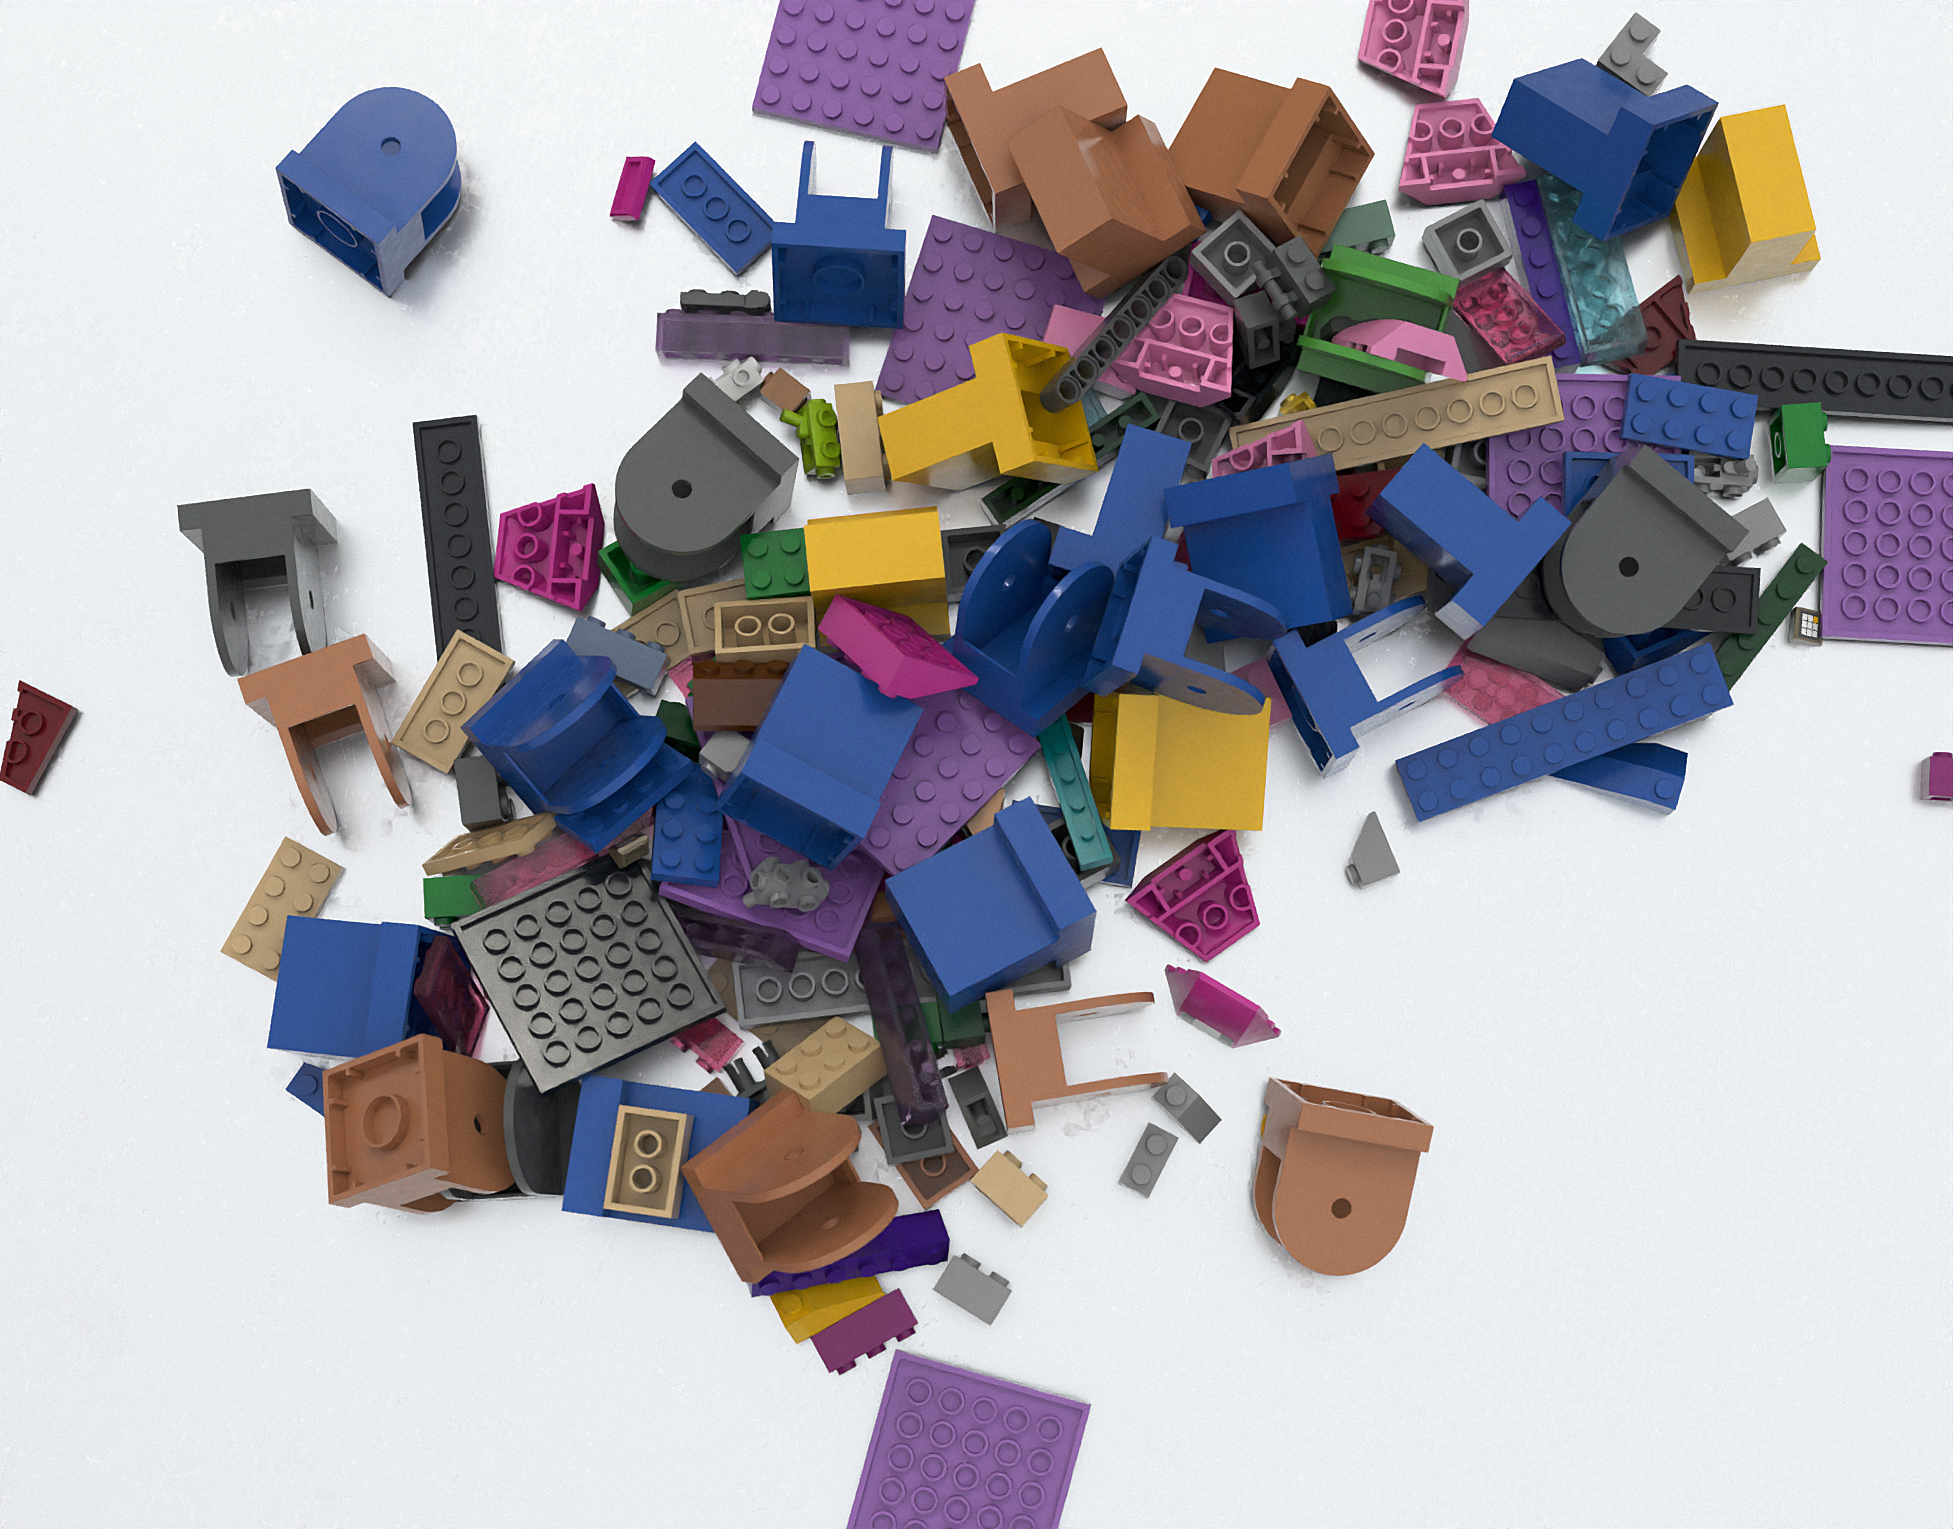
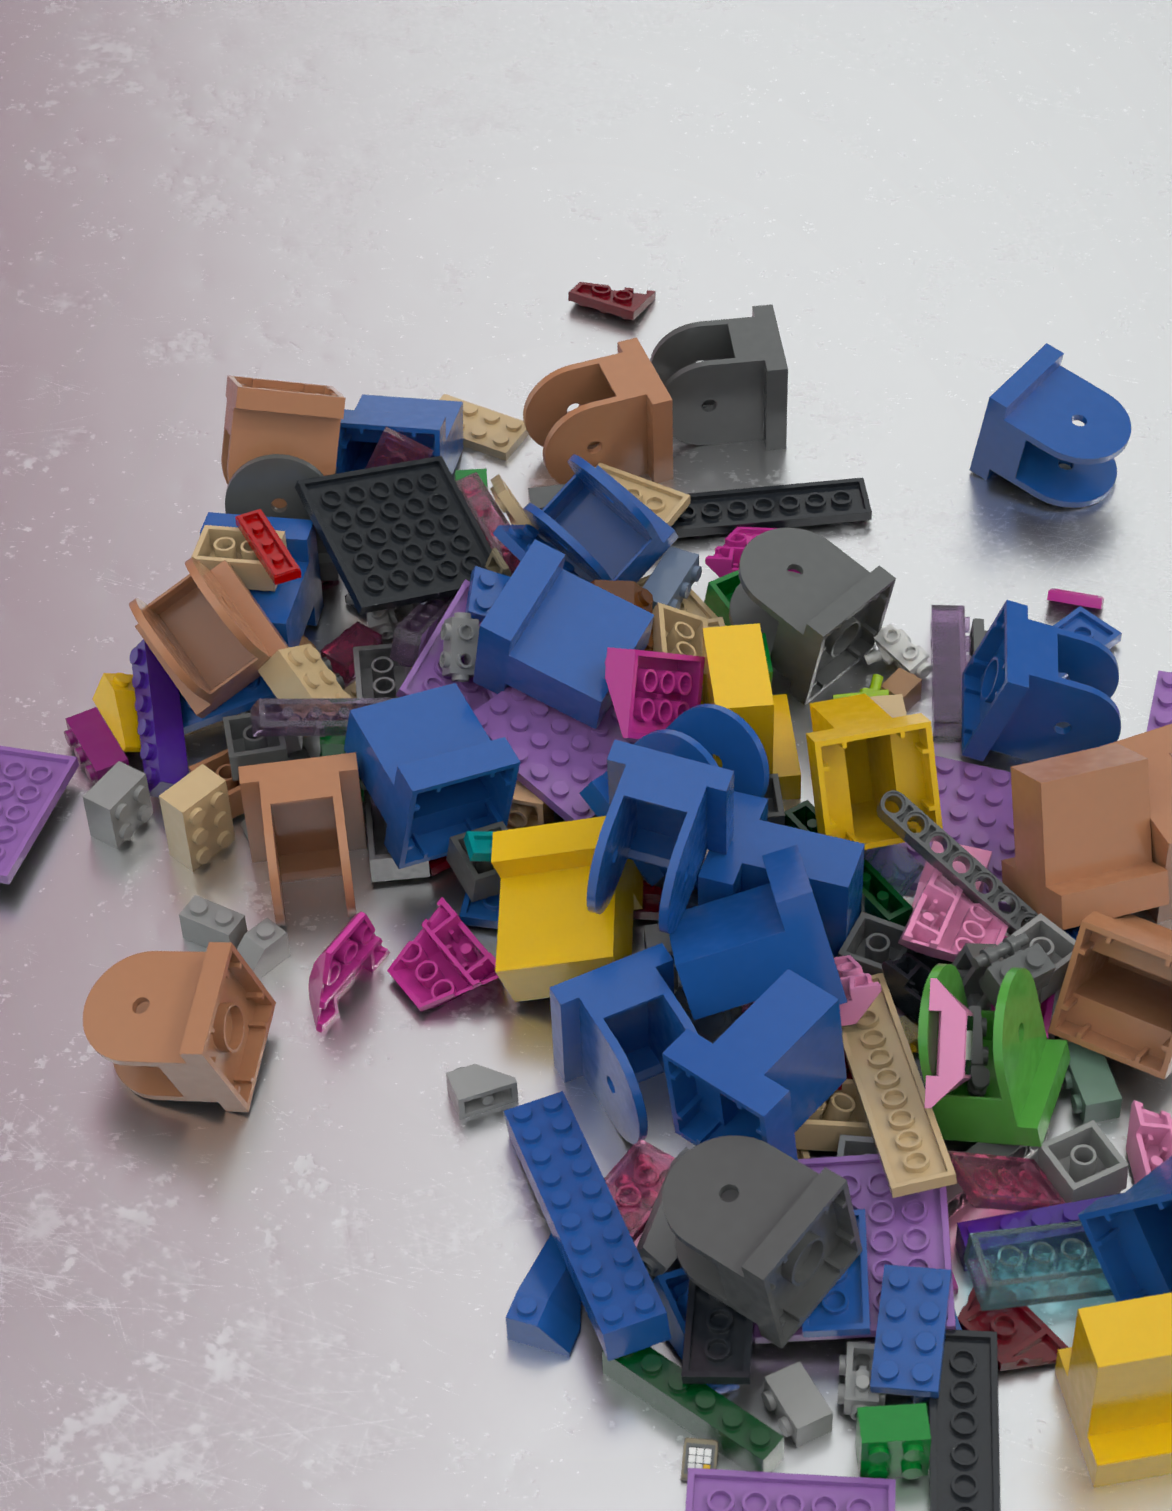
camera: 90 degrees right, 35 degrees down
none -> red tile [235,509,302,585]

